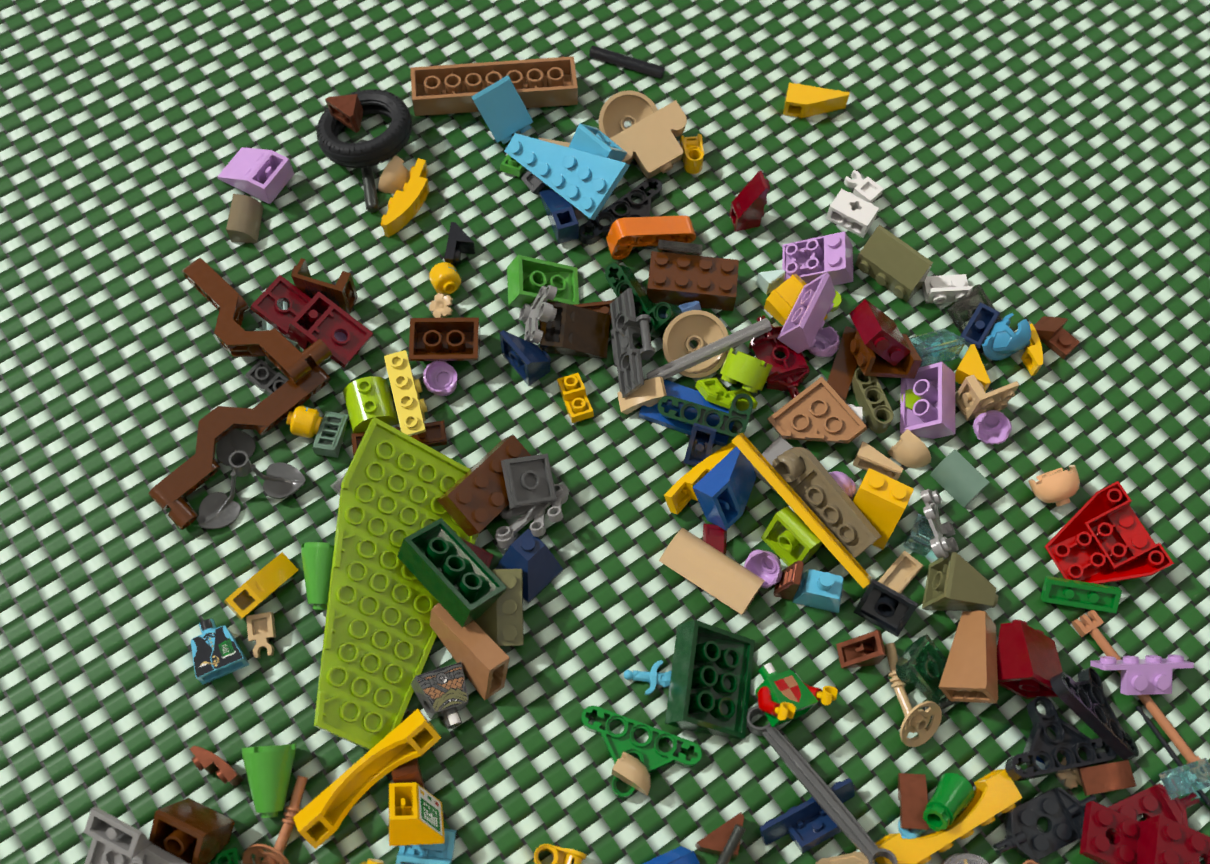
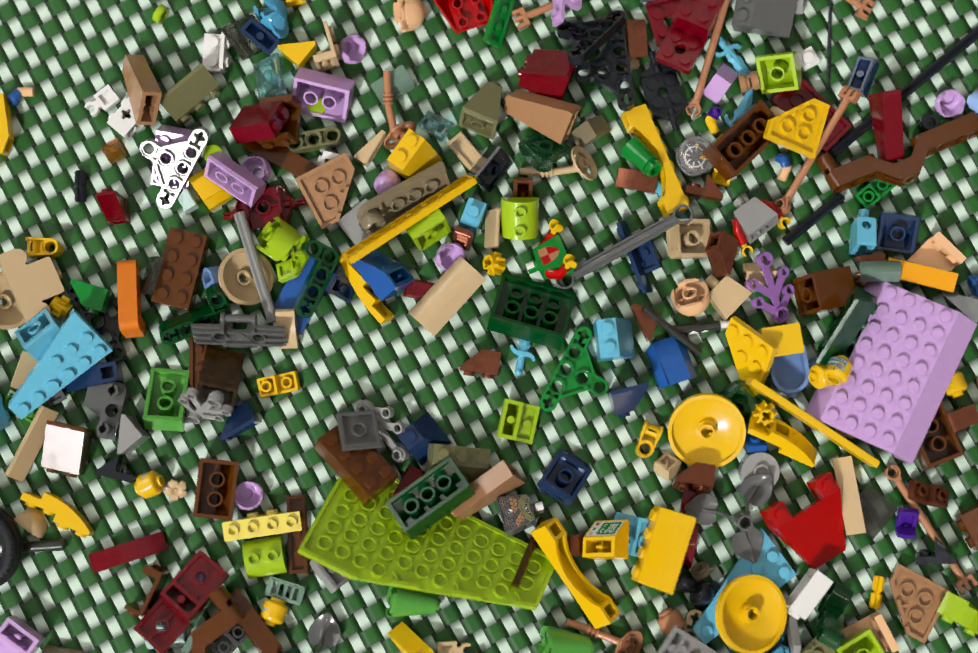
camera: 80 degrees left, 20 degrees up
tan brick [611,751,651,796] -> none
tan brick [888,429,932,468] -> none
light grey plant [920,489,959,558] -> none
none -> tan tile [5,405,59,482]
none -> arm [7,87,35,106]
none -> slope [41,420,95,478]
none -> yellow gear [49,294,74,319]
none -> green slope [70,278,112,315]
none -> black piece [75,170,86,203]
none -> dark grey piece [84,382,130,441]
none -> dark red slope [88,531,169,574]
none -> clear orange slope [101,138,127,164]
none -> light grey slope [117,414,150,455]
none -> medium nougat slope [122,54,162,125]
none -> beam [140,127,210,209]
none -> lime tile [152,4,169,24]
none -> nougat dish [382,71,416,150]
none -> copper slope [460,350,501,379]
none -> yellow gear [483,251,506,276]
none -> tan slope [484,208,501,249]
none -> lime brick [496,398,540,445]
none -> lime brick [500,197,539,240]
none -> dark brown bar [511,517,546,588]
none -> dark blue slope [537,449,592,506]
none -> dark tan slope [570,115,612,148]
none -> medium azure slope [593,318,636,362]
none -> dark blue slope [608,382,649,418]

